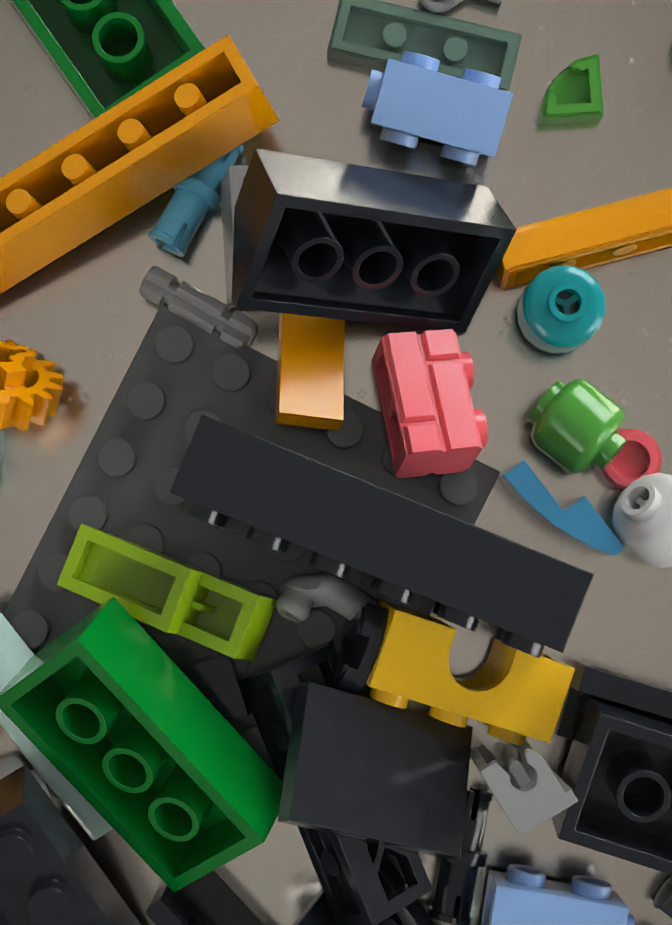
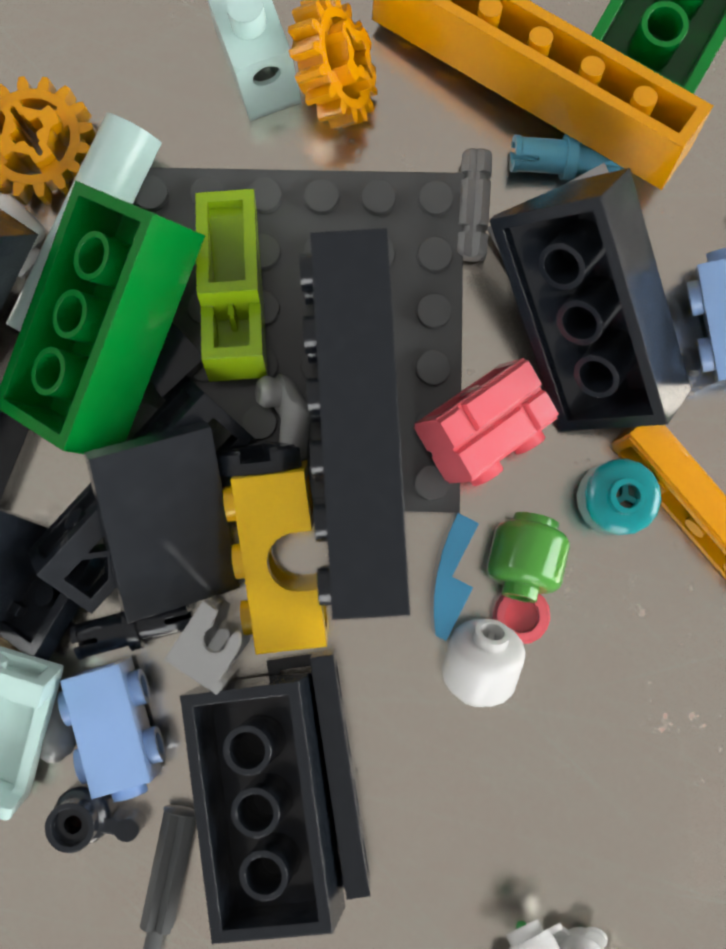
camera: 65 degrees right, 0 degrees up
light orange tile [275,313,345,431] -> none

